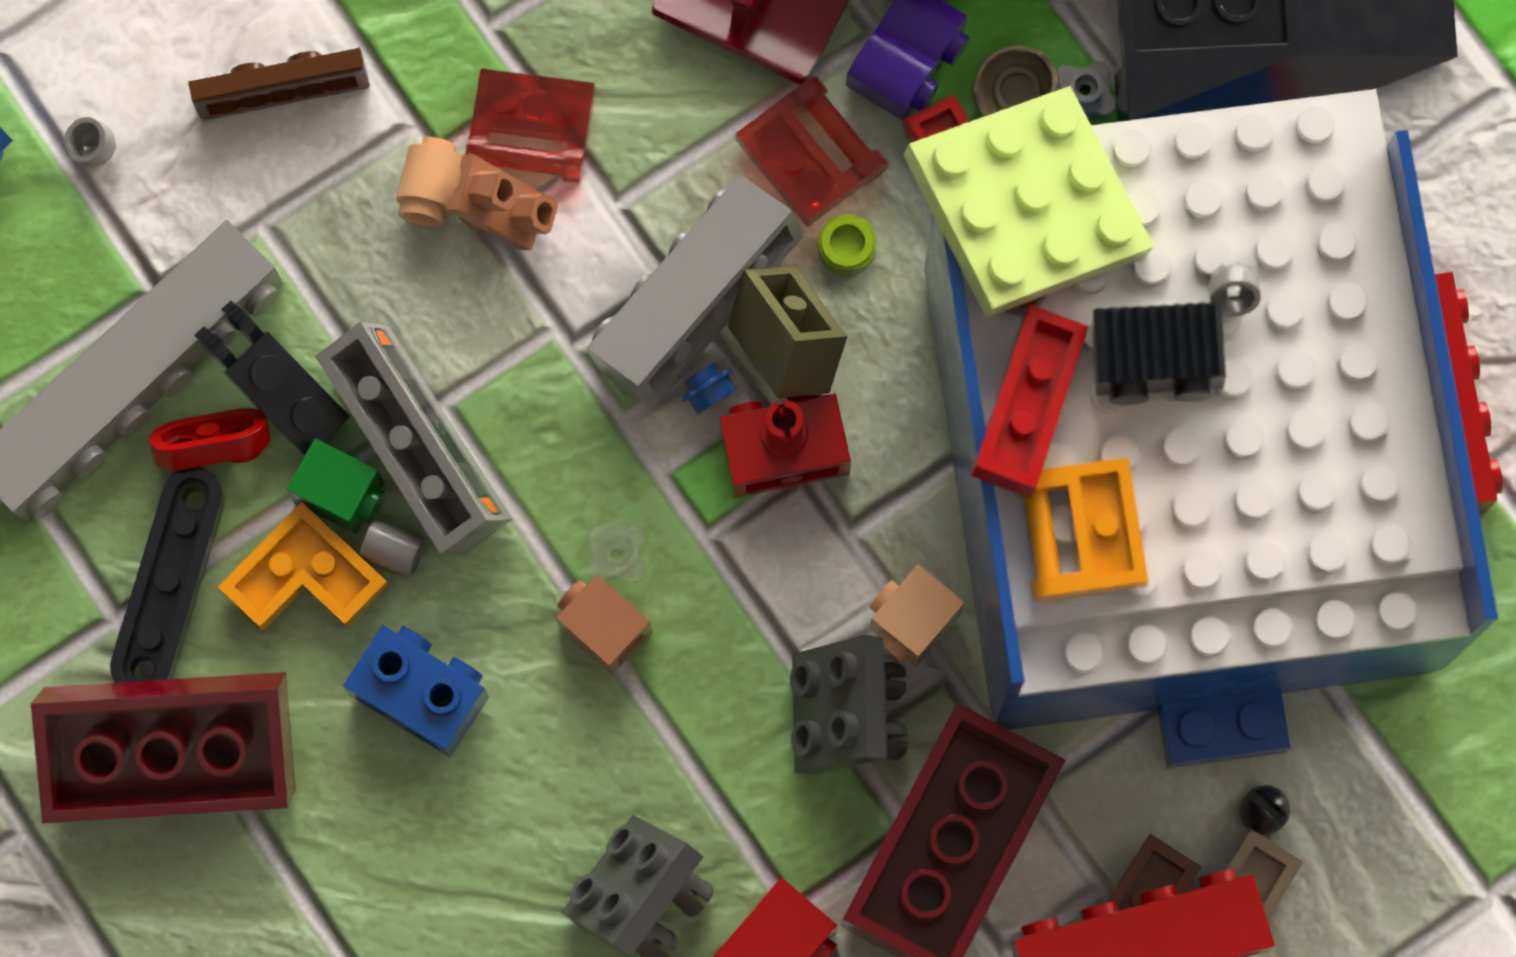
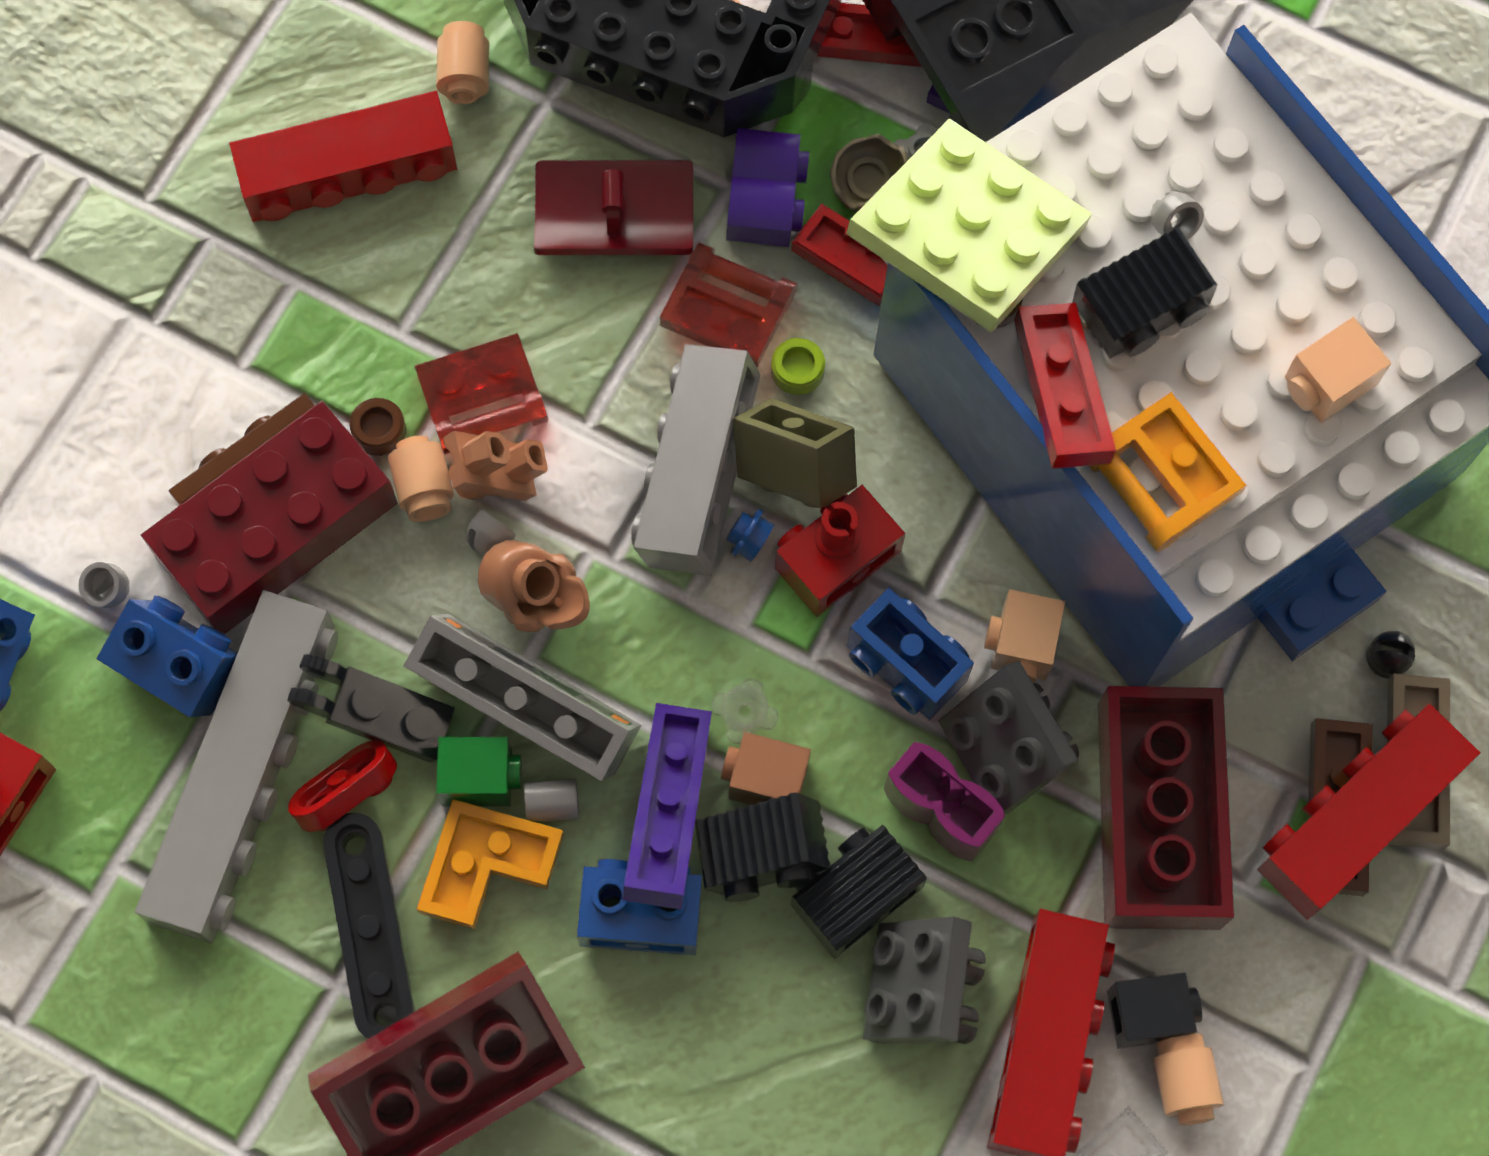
camera: 30 degrees left, 5 degrees down
none -> blue brick [96,596,237,717]
none -> dark red brick [140,401,398,634]
none -> reddish brown tile [349,398,406,456]
none -> light grey hinge [467,509,516,556]
none -> nougat head [477,540,590,632]
none -> dark purple plate [622,703,712,909]
none -> black brick [695,793,831,902]
none -> black brick [791,825,927,959]
none -> blue brick [847,587,974,721]
none -> magenta brick [884,742,1005,861]
none -> light nougat brick [1284,316,1391,423]

